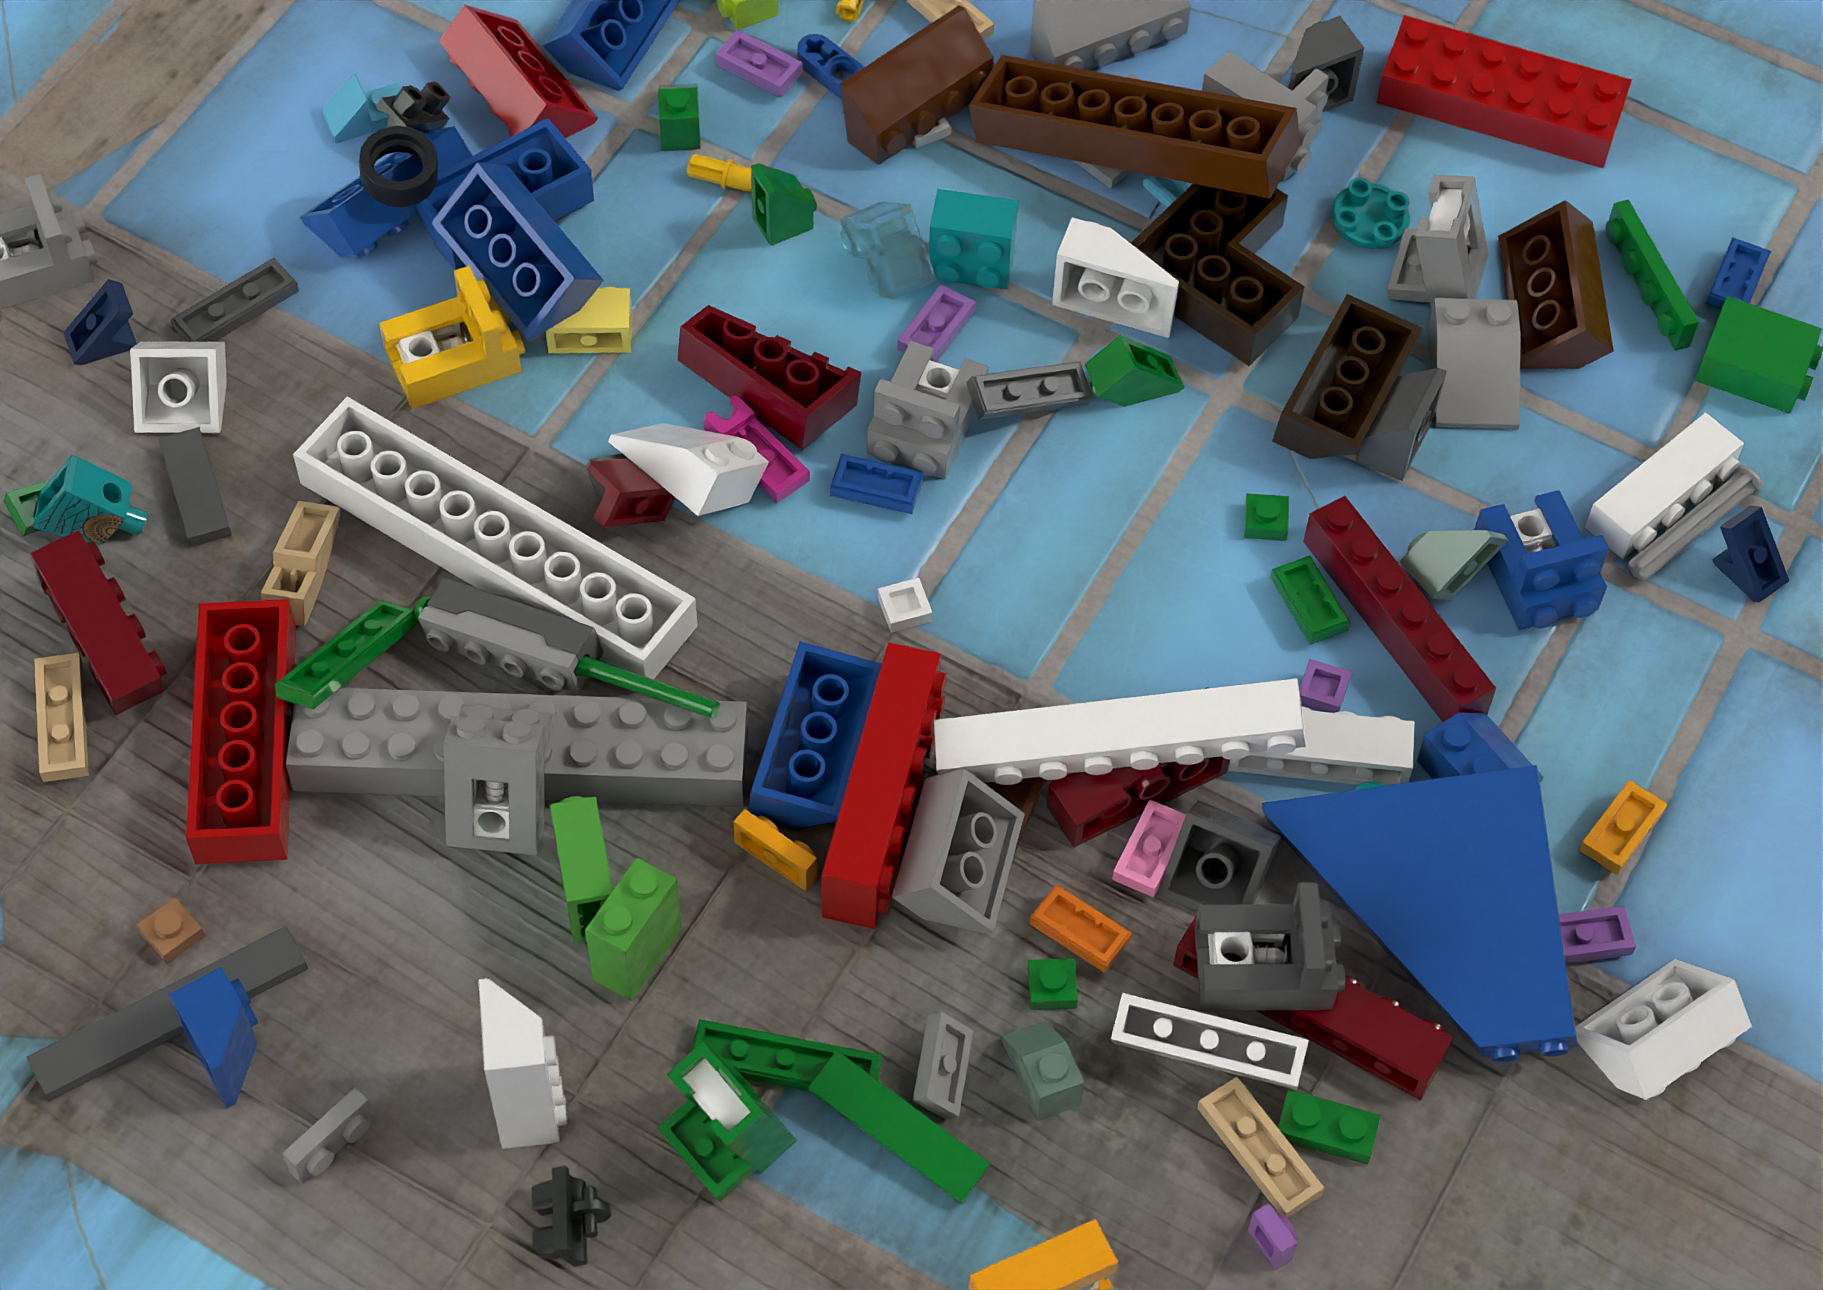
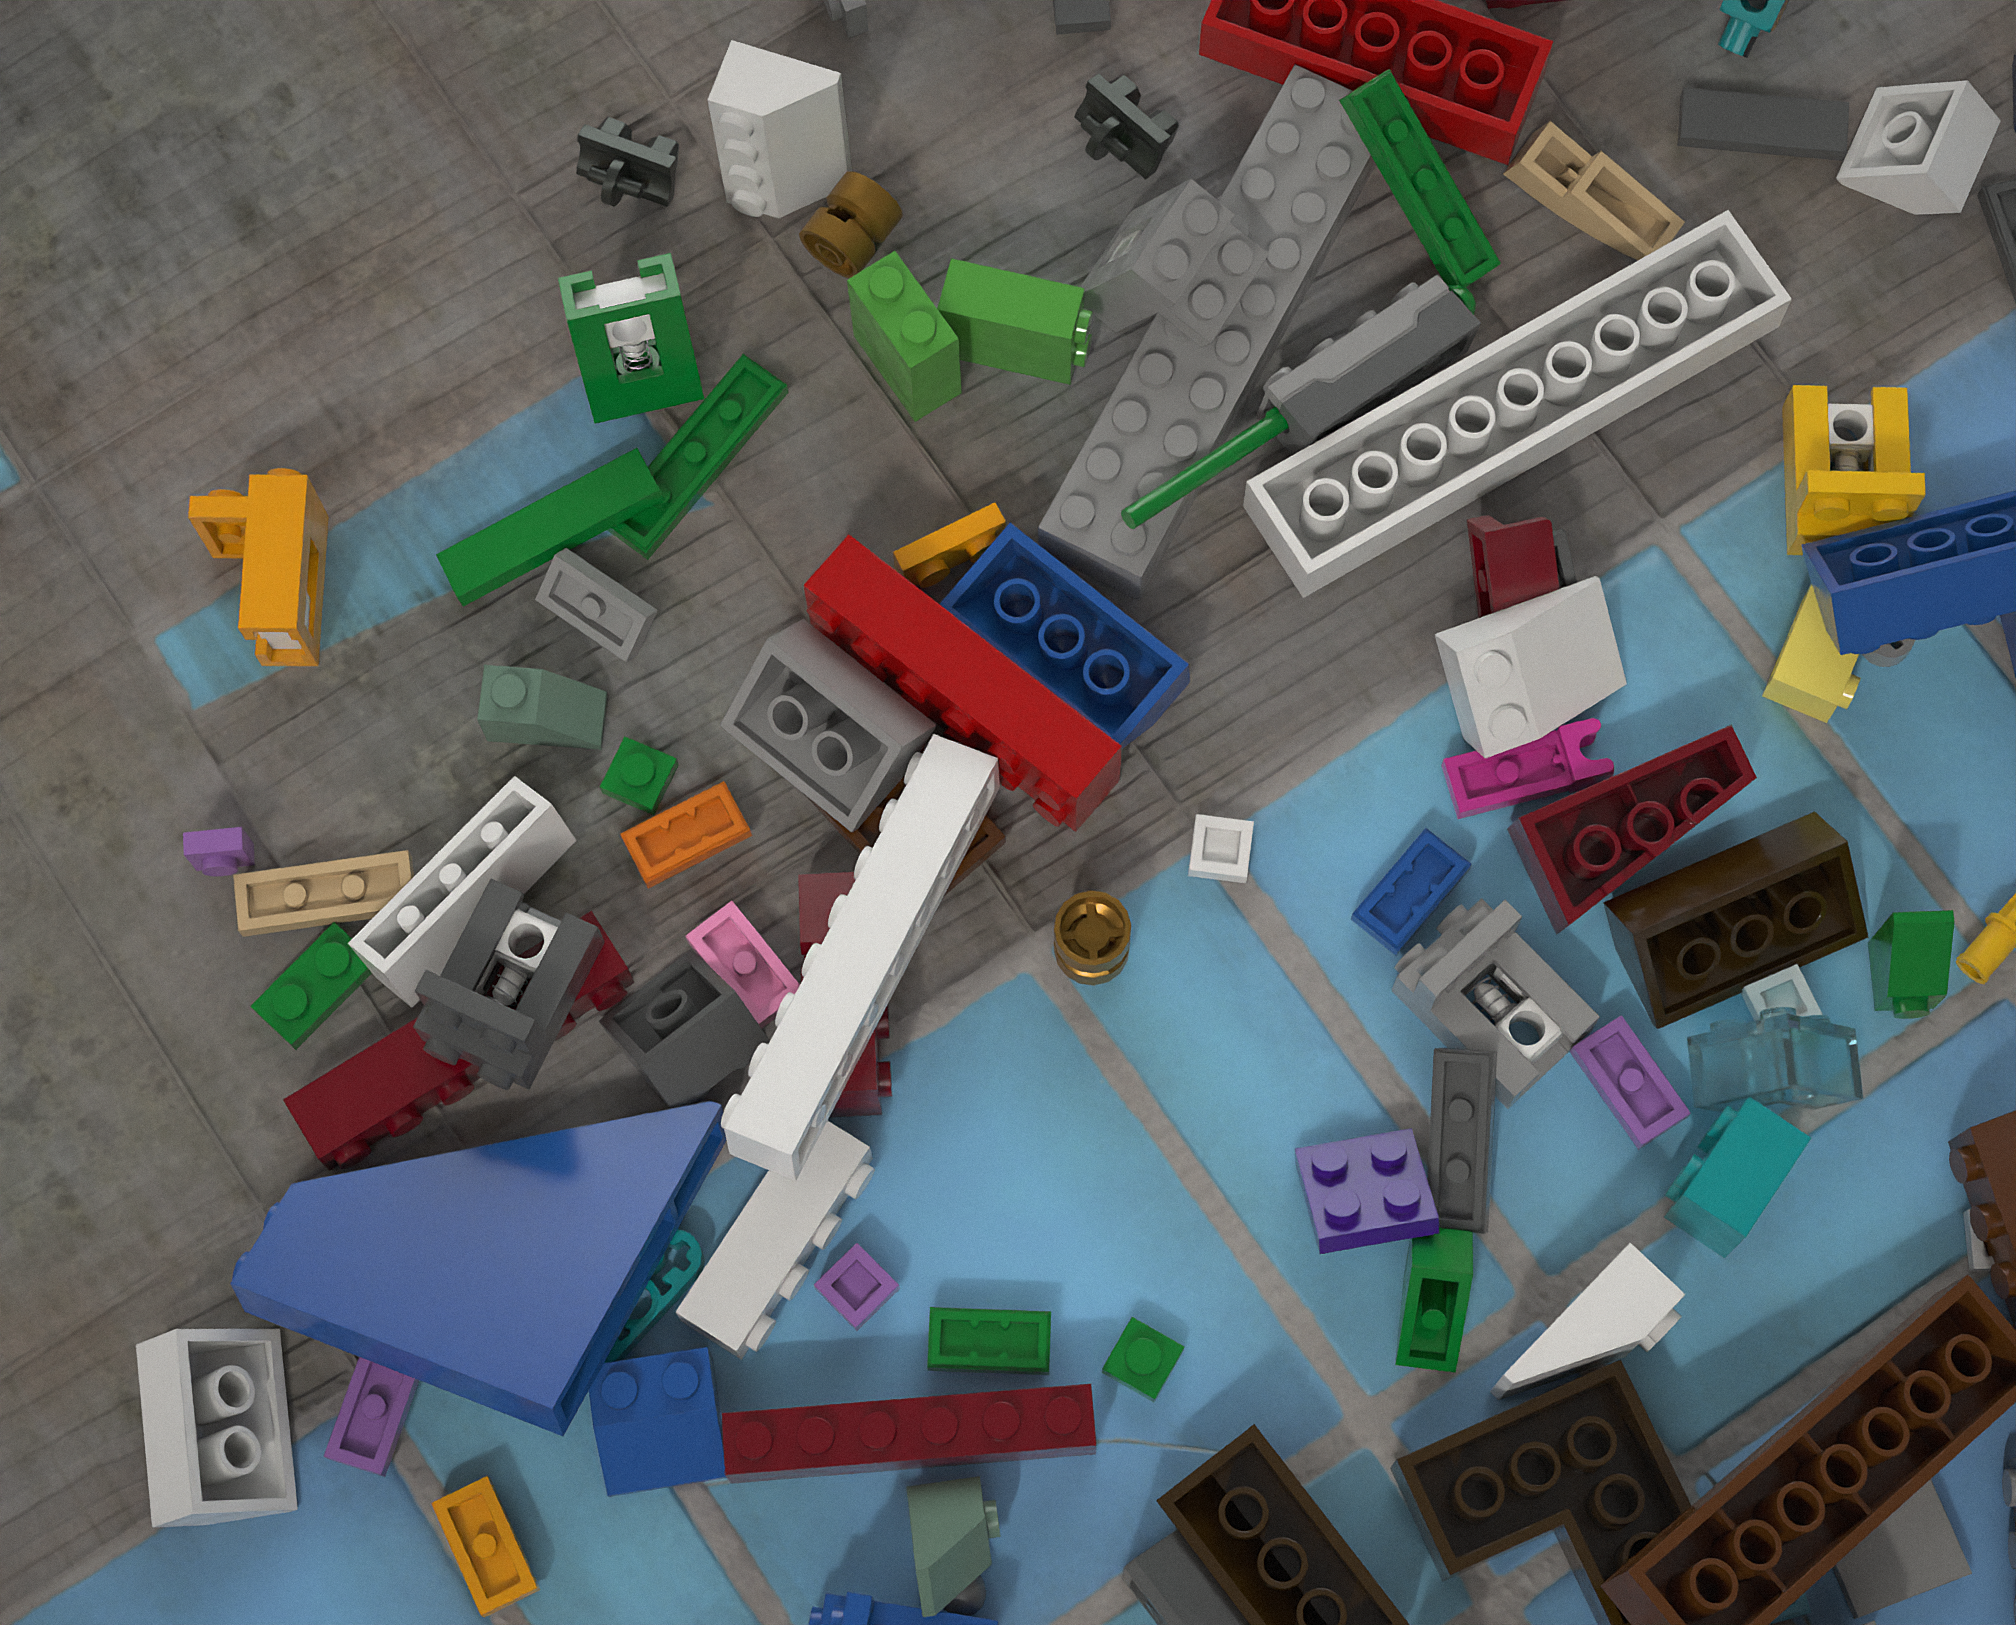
camera: 120 degrees right, 15 degrees up
none -> pearl gold wheel [799,171,903,278]
none -> pearl gold wheel [1054,890,1131,986]
none -> pearl dark grey hips [1074,73,1179,180]
none -> plate [1294,1128,1439,1254]
none -> dark brown slope [1603,811,1869,1029]
none -> white tile [1741,964,1824,1045]

